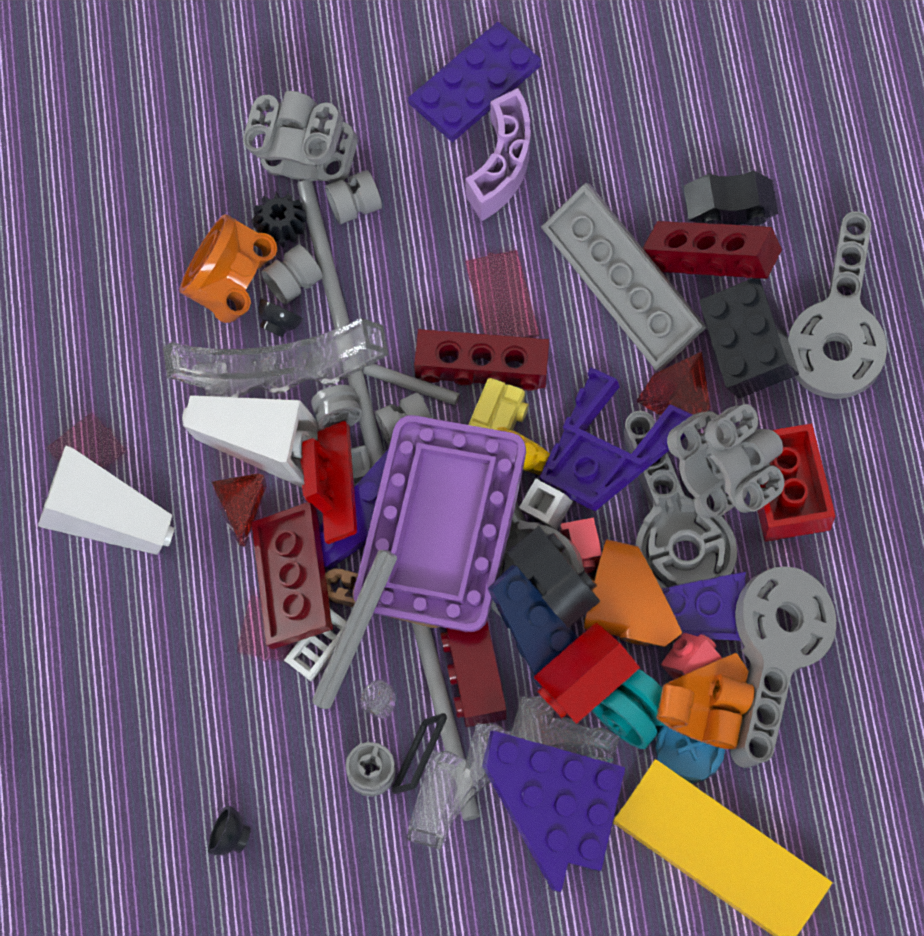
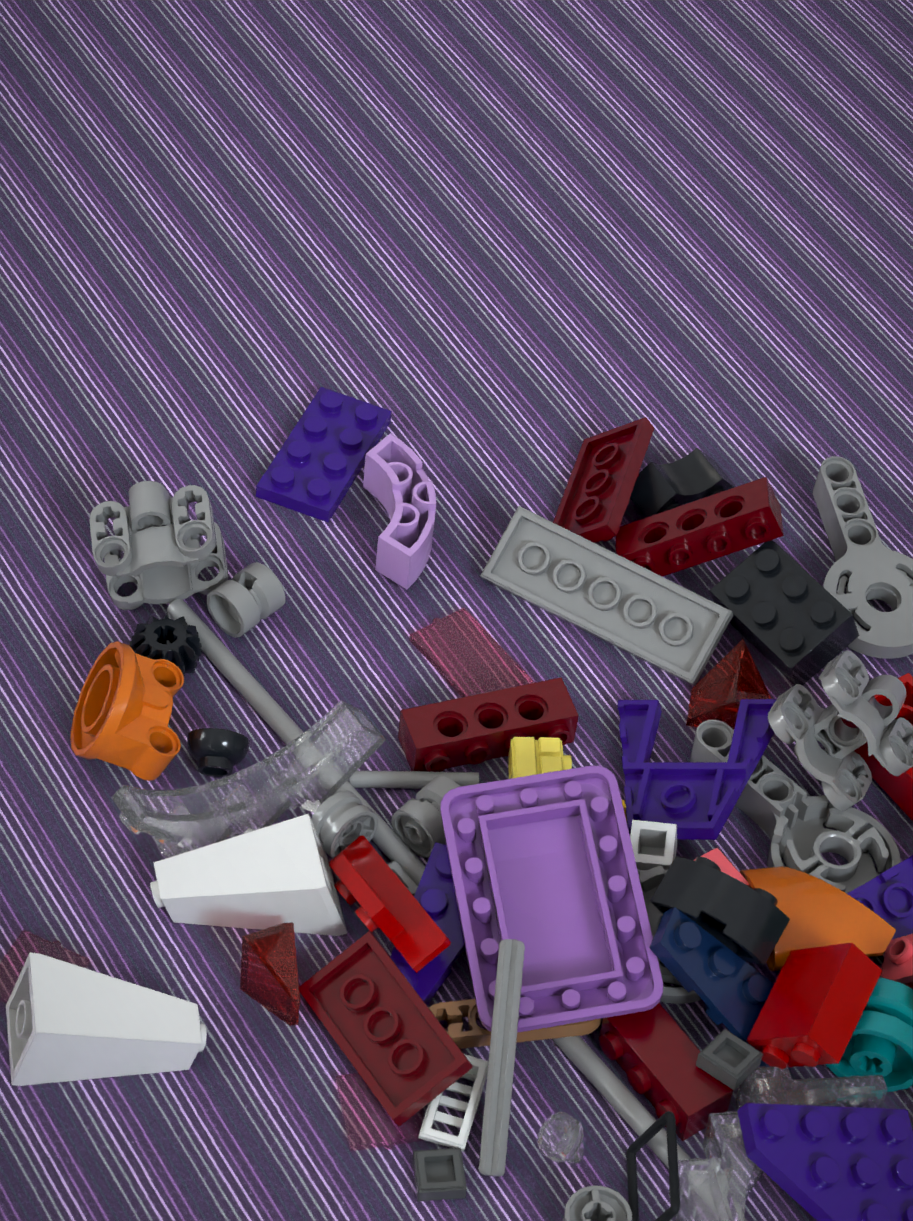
camera: 30 degrees left, 20 degrees down
light grey wheel [261,244,323,305] -> none
none -> dark grey tile [412,1148,467,1202]
none -> dark red plate [553,417,654,543]
none -> dark grey tile [696,1029,763,1090]

